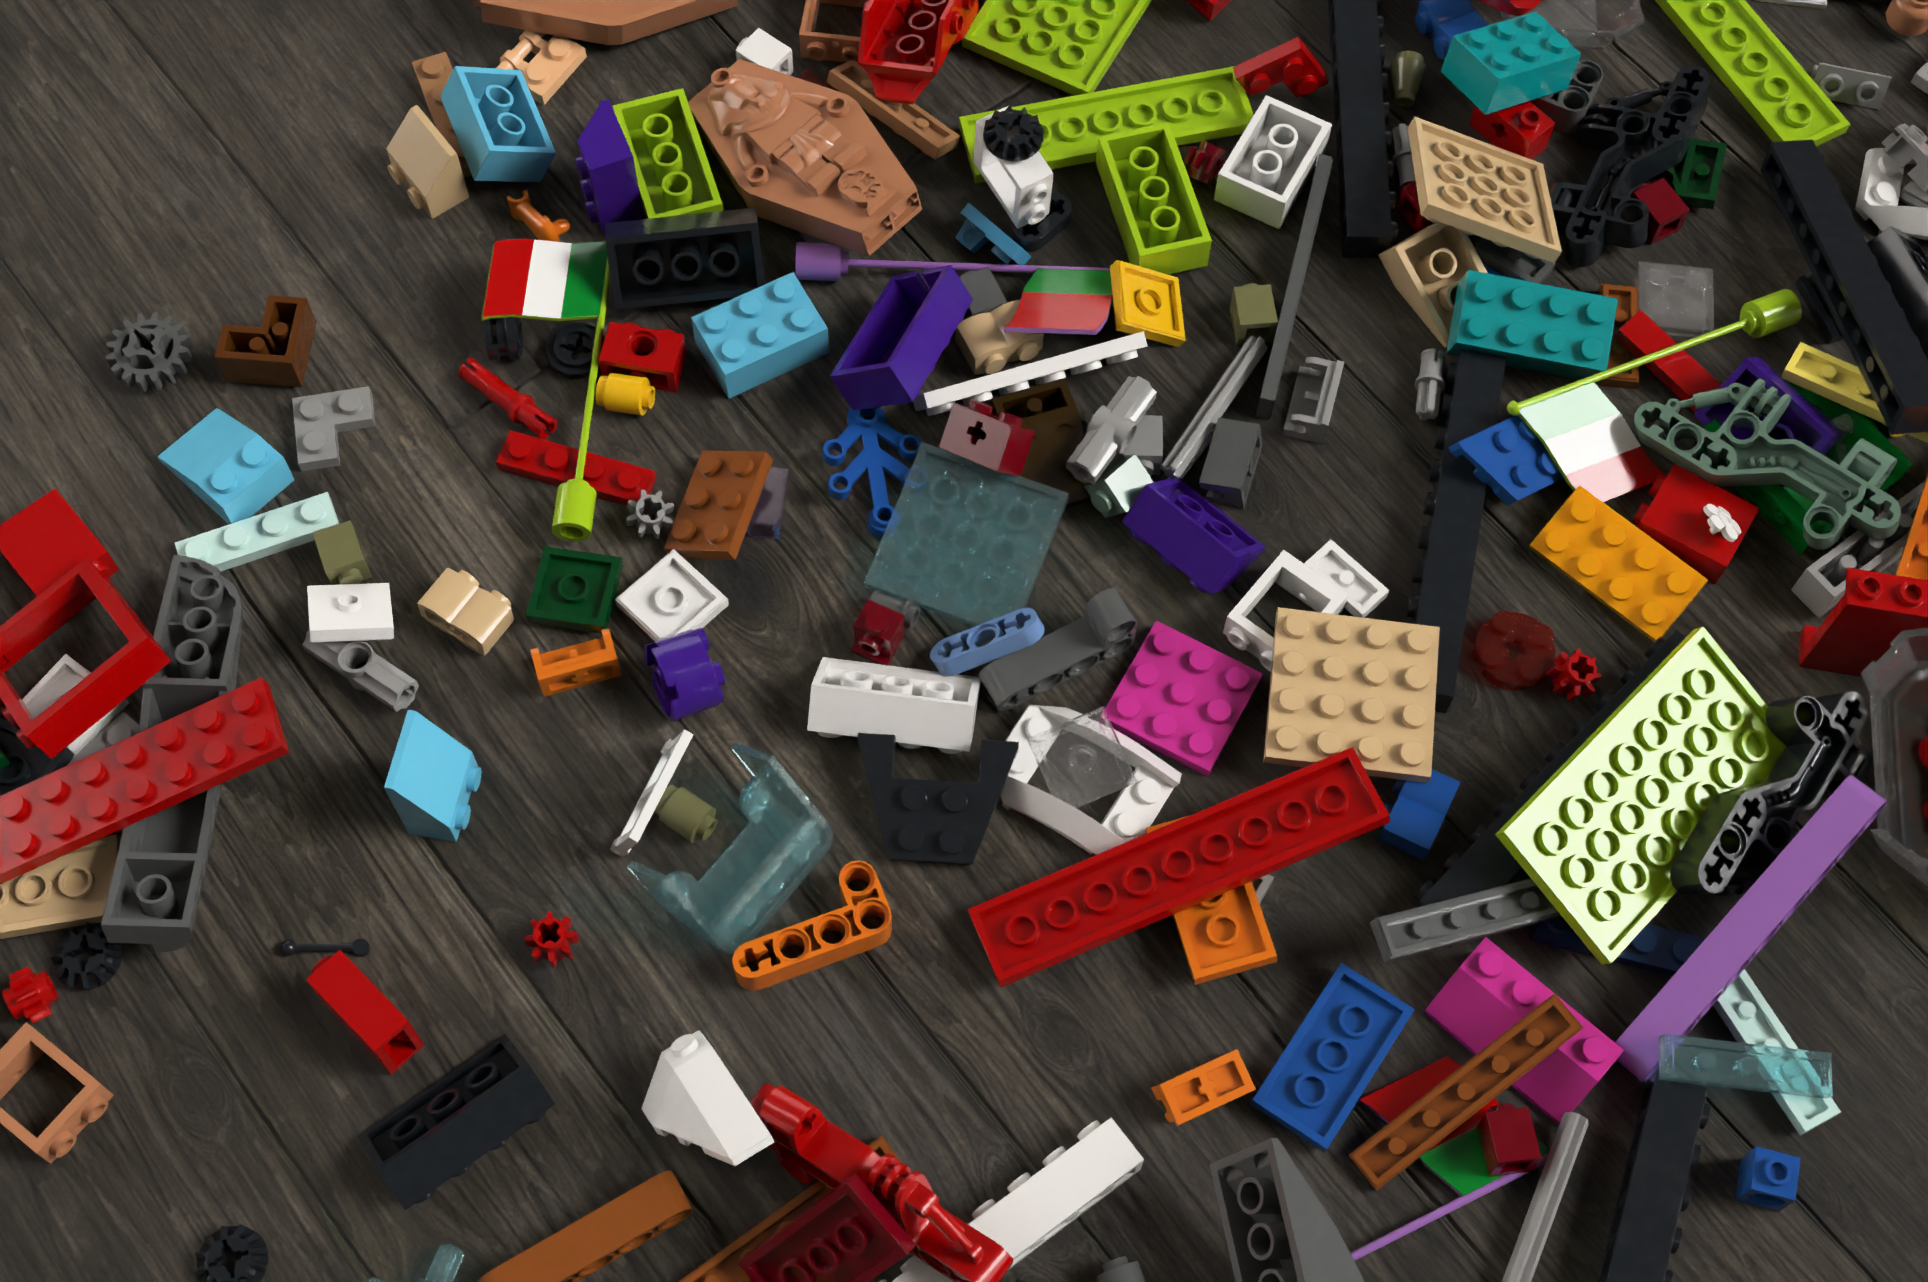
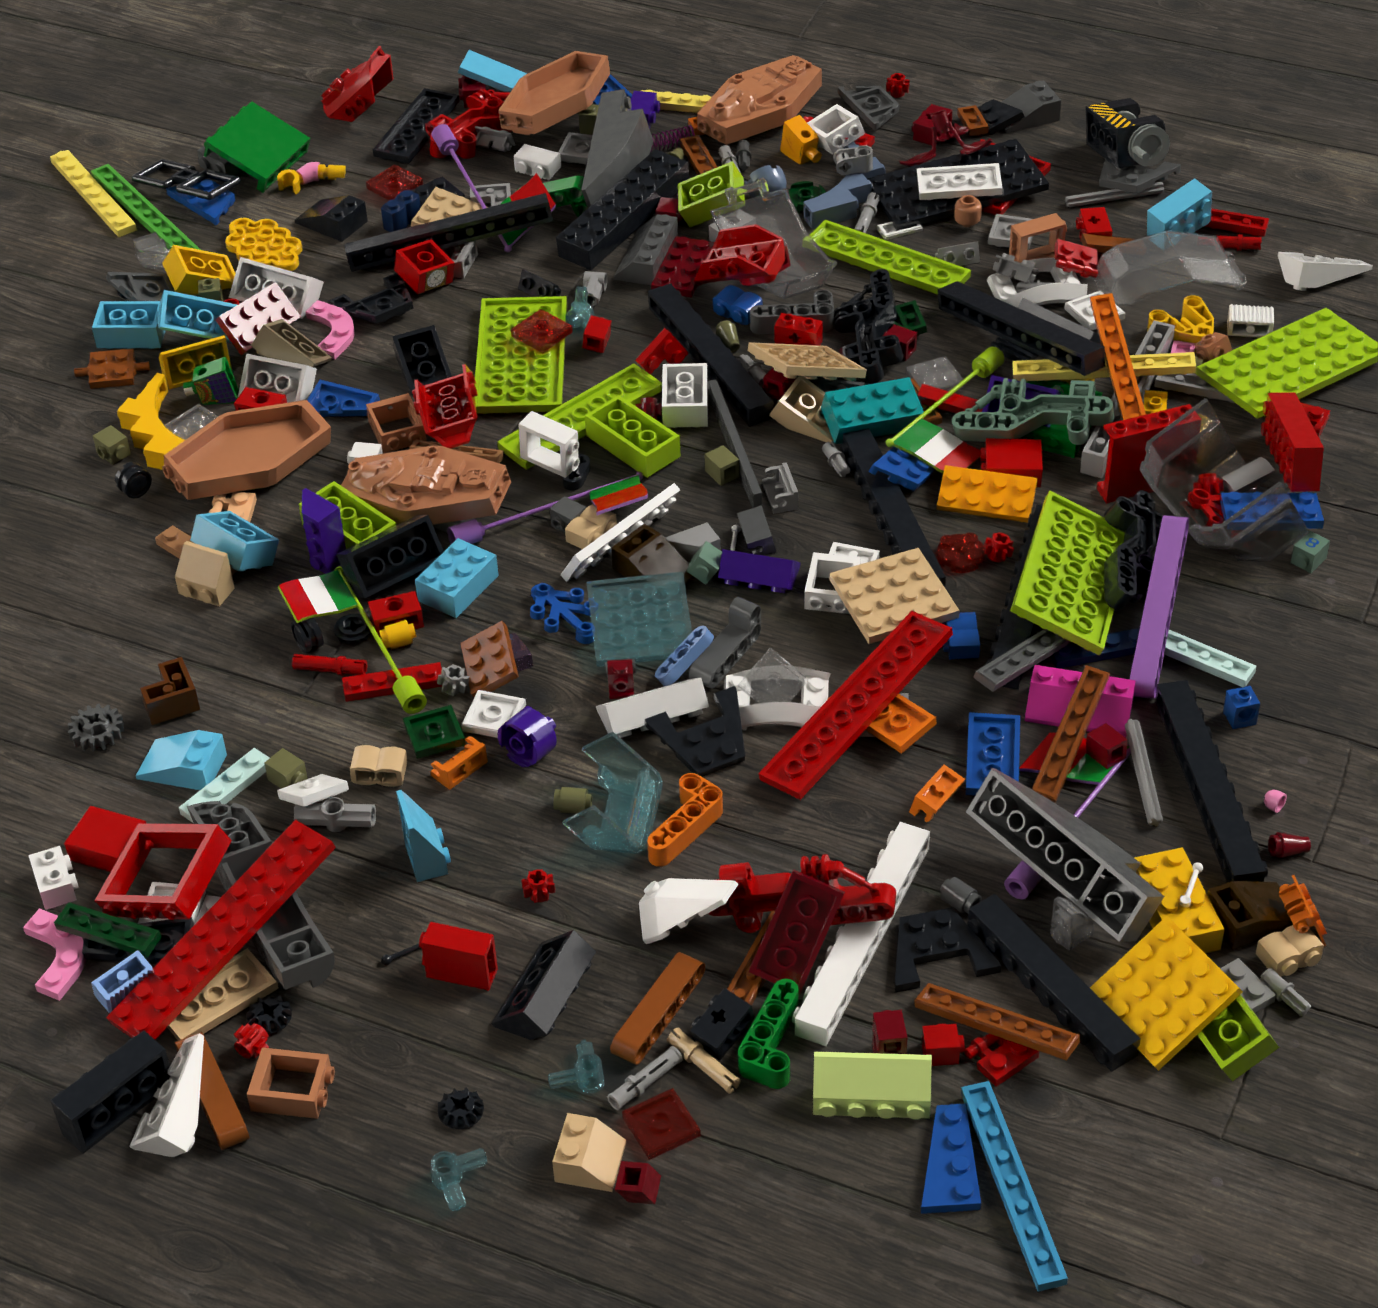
camera: 25 degrees left, 20 degrees down
light grey plate [292,386,375,471] -> none
orange piece [507,190,570,242] -> none
white window [610,730,694,857] -> none
dark purple piece [830,265,973,411] -> none
brick [939,400,1035,476] -> none
dark azure hinge [955,203,1032,265] -> none
black gear [983,105,1044,162] -> none
light grey piece [1066,376,1157,484] -> none
dark pink plate [1100,621,1263,777] -> none
yellow tile [1110,260,1186,347] -> none
light grey axle [1161,335,1267,479] -> none
teal brick [1441,11,1581,115] -> none
clear light blue tile [1659,1034,1833,1099] -> none
white plant [1703,504,1741,542] -> none

